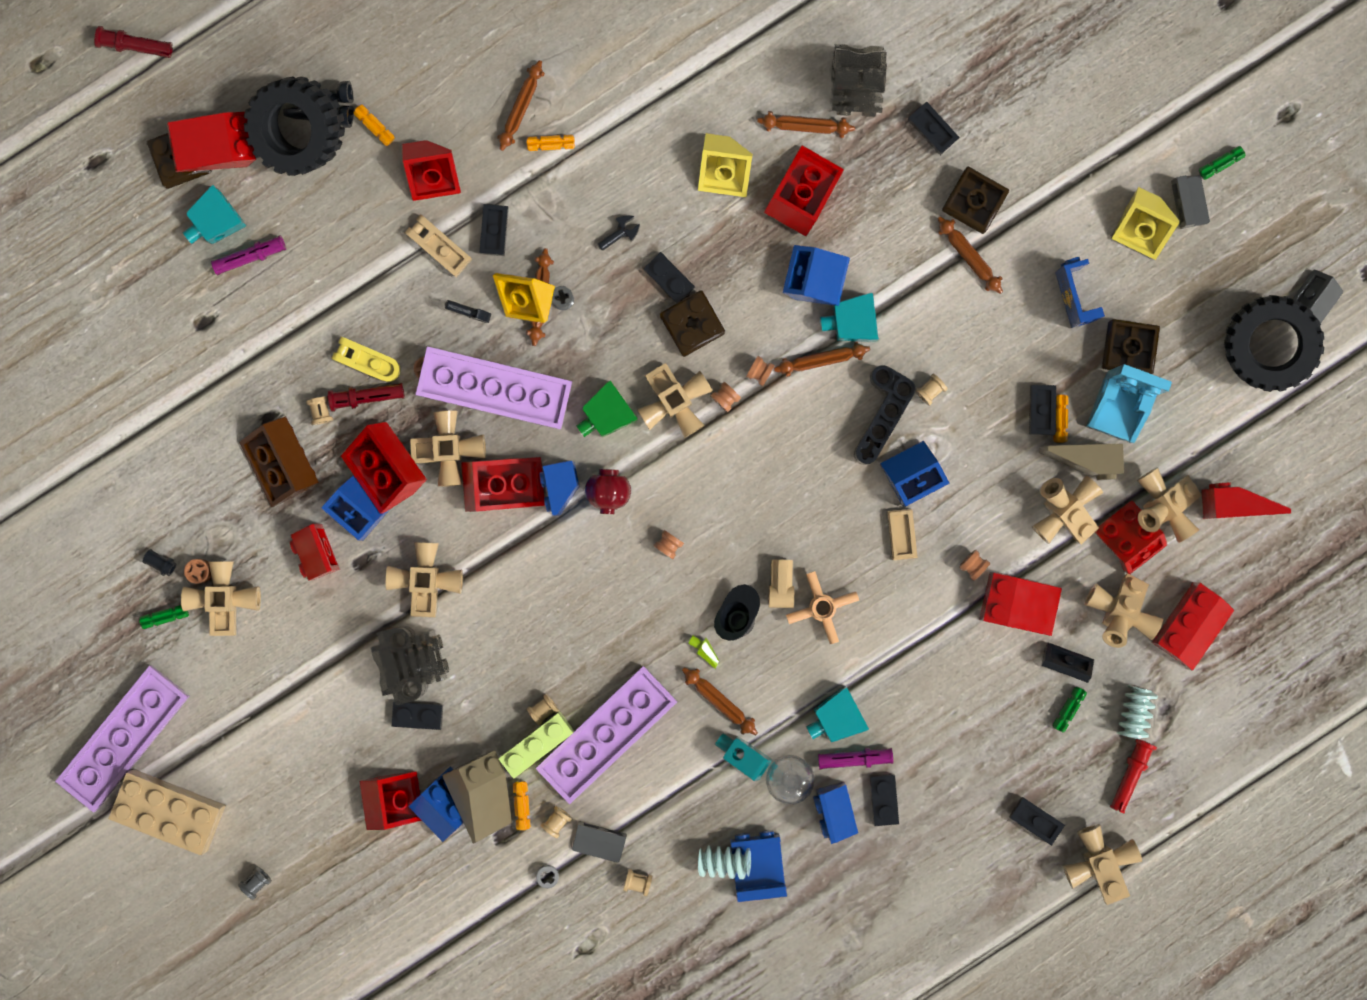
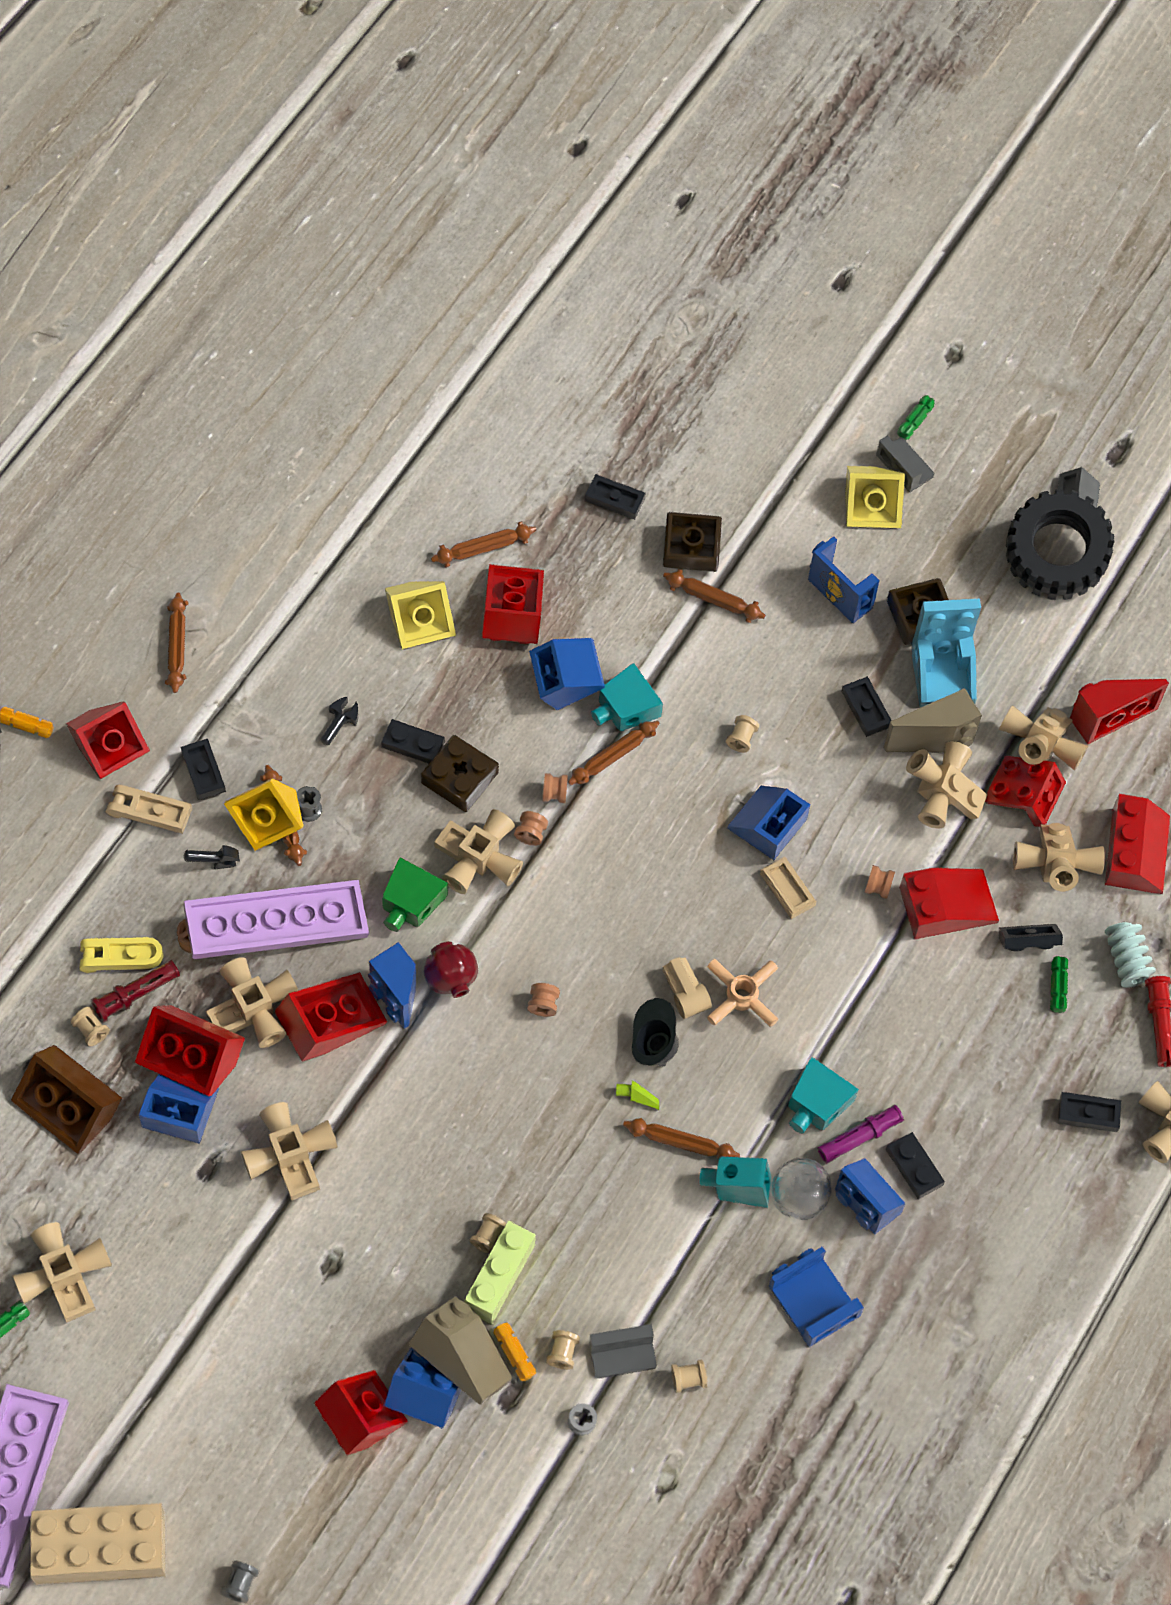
camera: 30 degrees left, 25 degrees down
nougat wheel [184,559,212,584] -> none
red slope [289,524,340,581] -> none
clear smoke piece [370,626,449,706] -> none
black plate [391,701,443,730] -> none
light orange axle [527,135,575,151] -> none
lavender plate [536,666,678,805] -> none
light aqua piece [698,845,751,880] -> none
clear smoke piece [830,44,887,117] -> none
black beam [854,365,916,465] -> none
light orange axle [1053,395,1068,443] -> none

